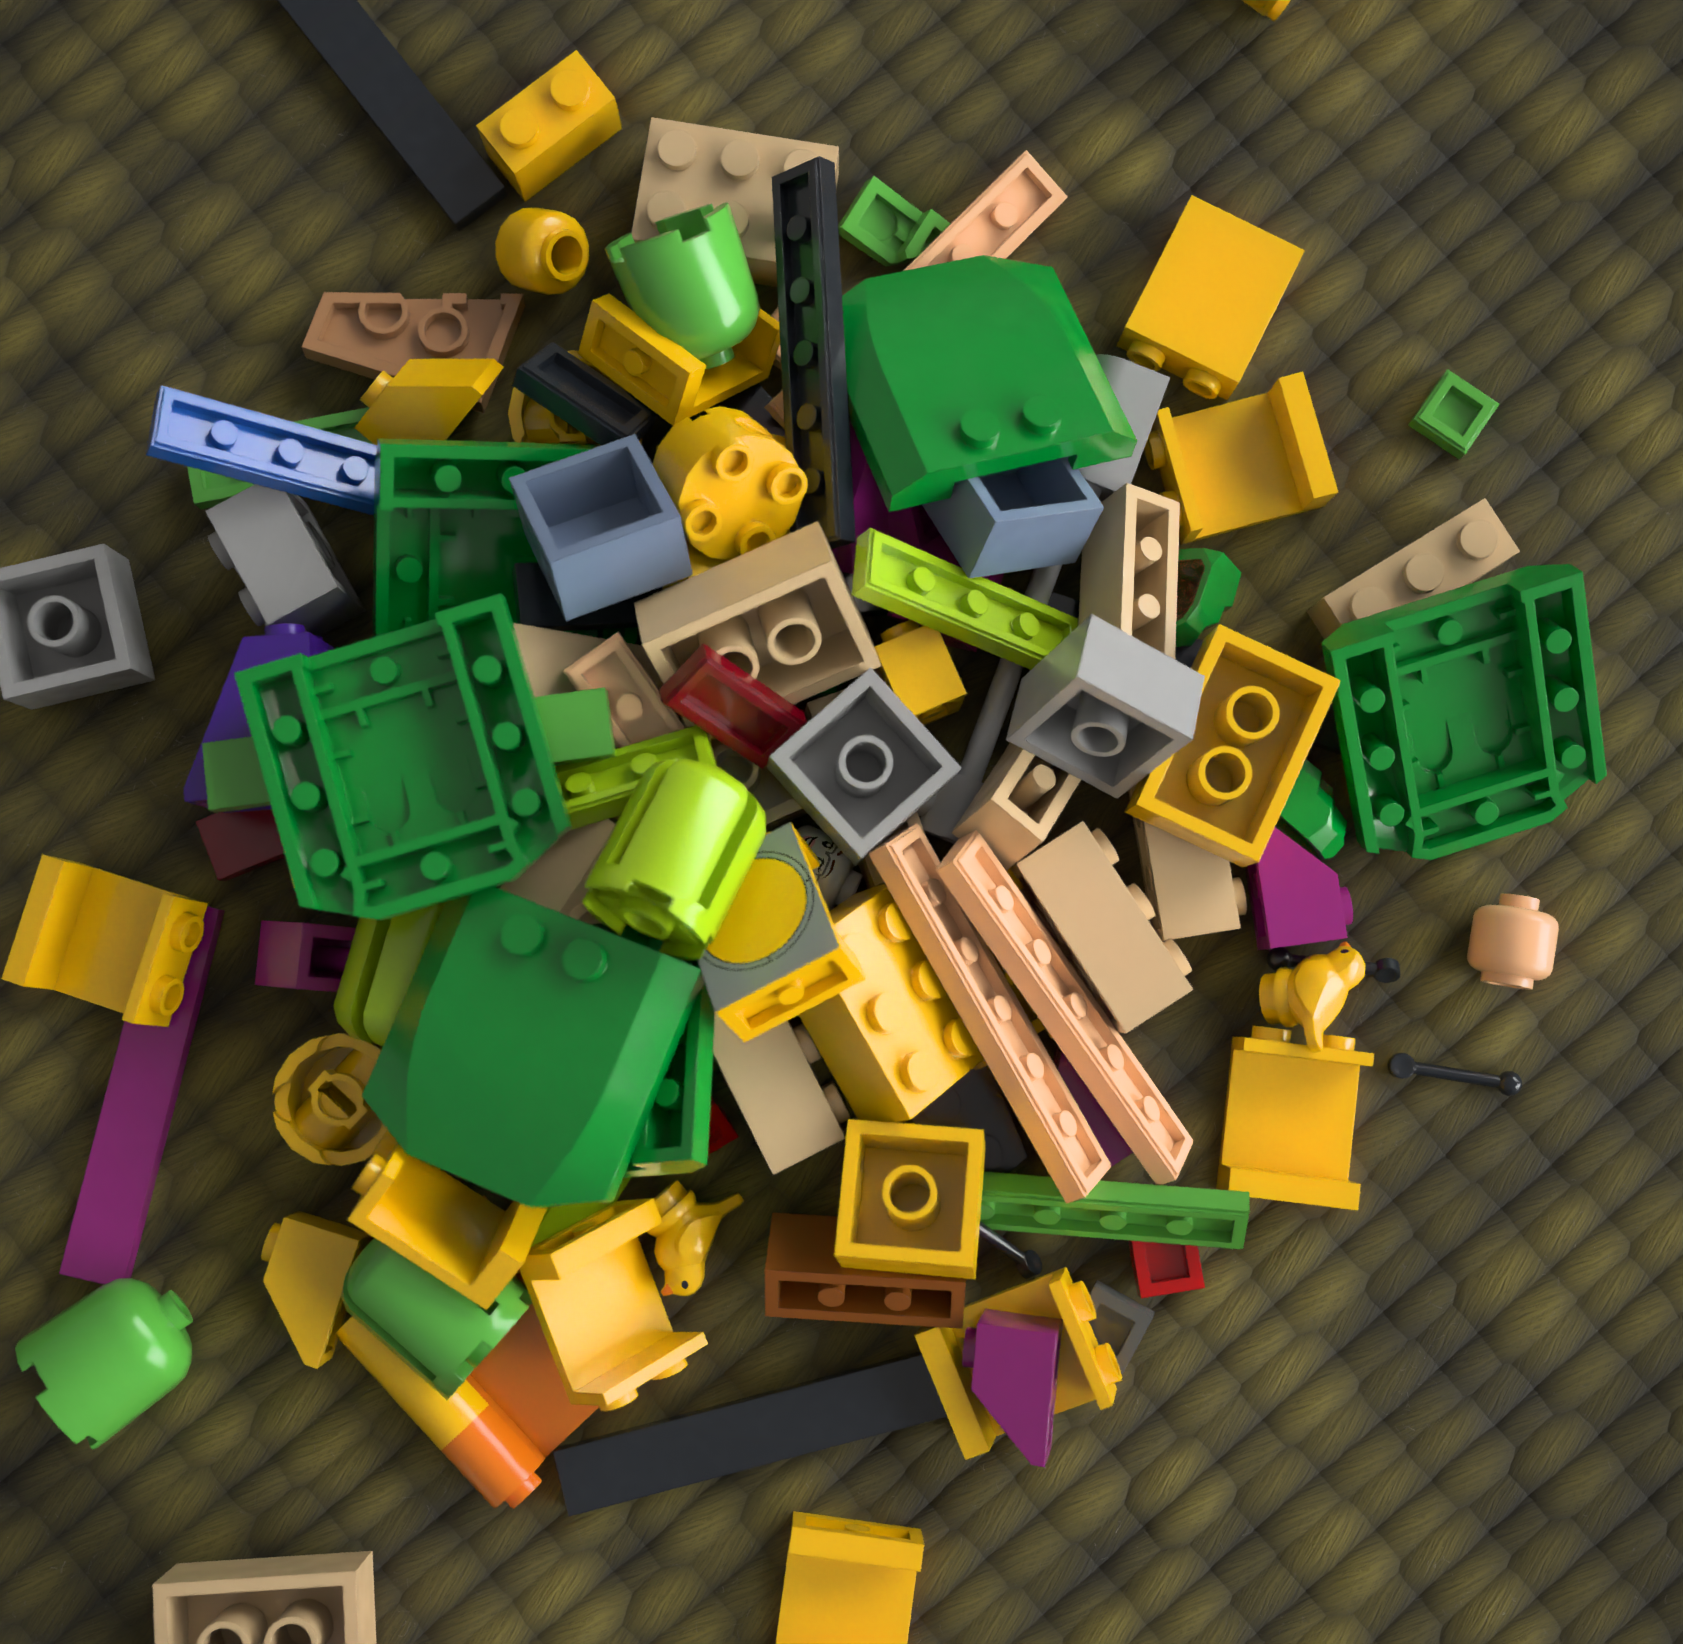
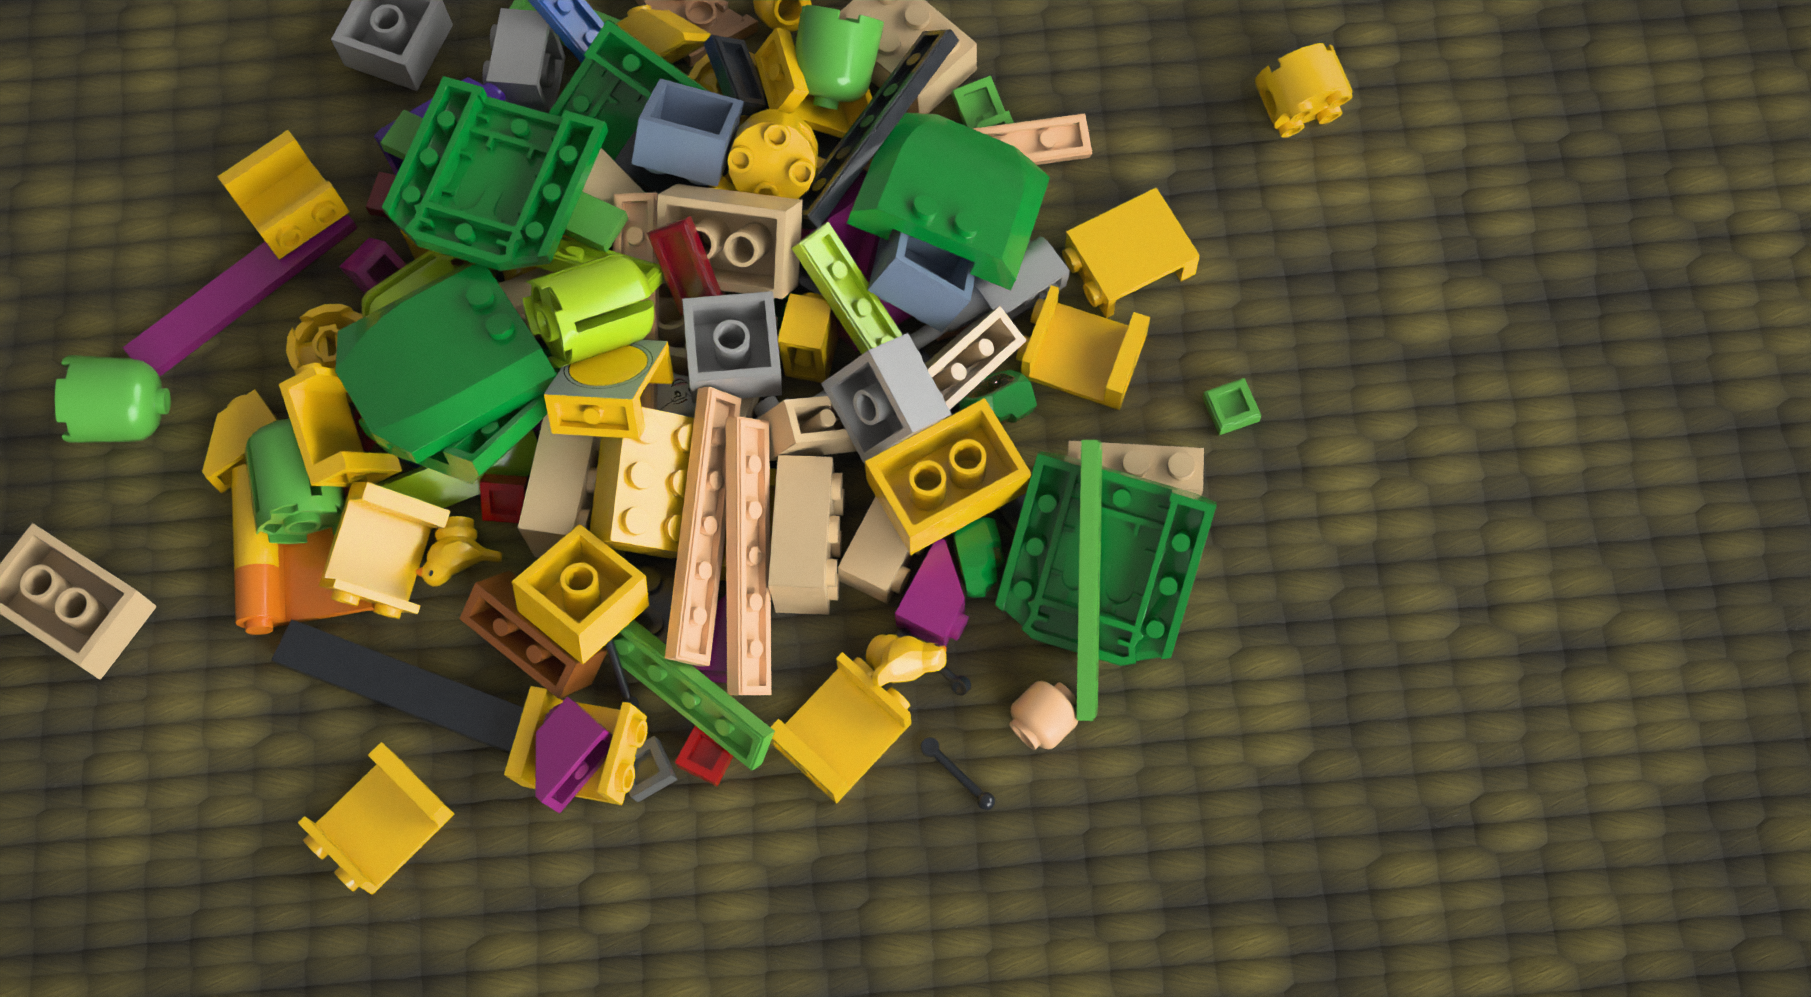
camera: 45 degrees right, 15 degrees down
none -> bright green tile [1076,440,1102,721]

